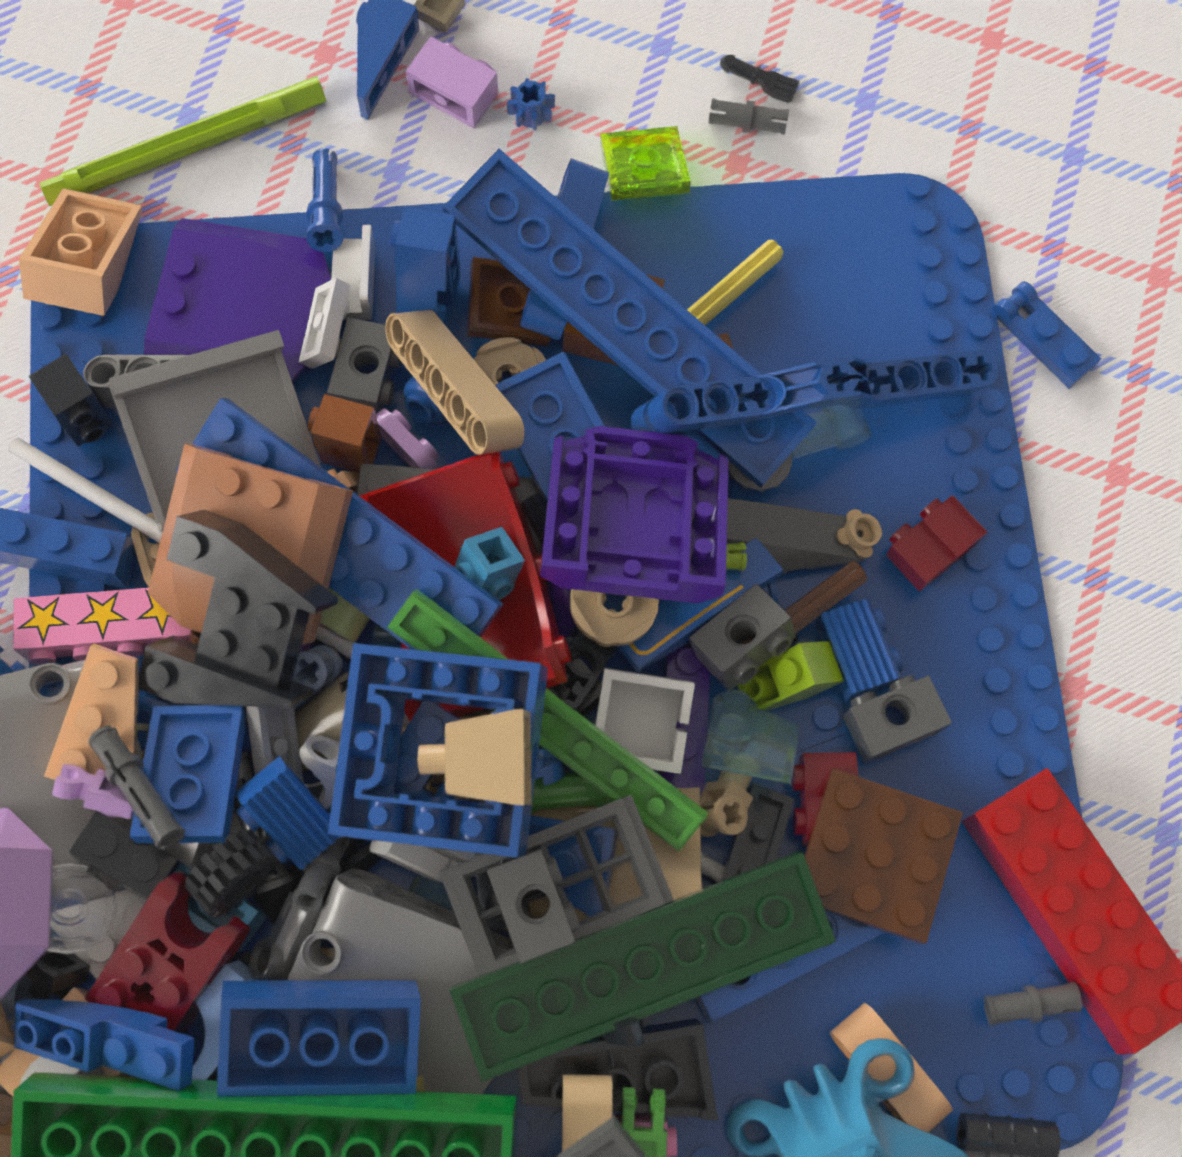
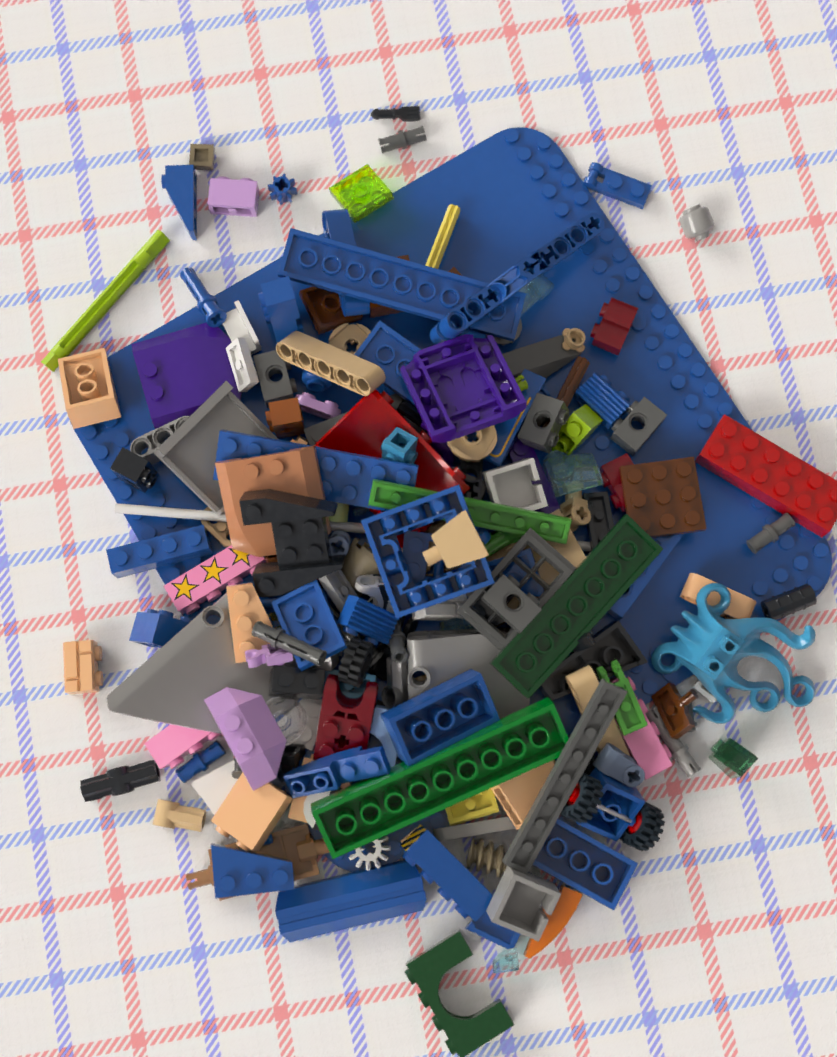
camera: 20 degrees left, 5 degrees up
none -> light grey head [679,204,714,241]

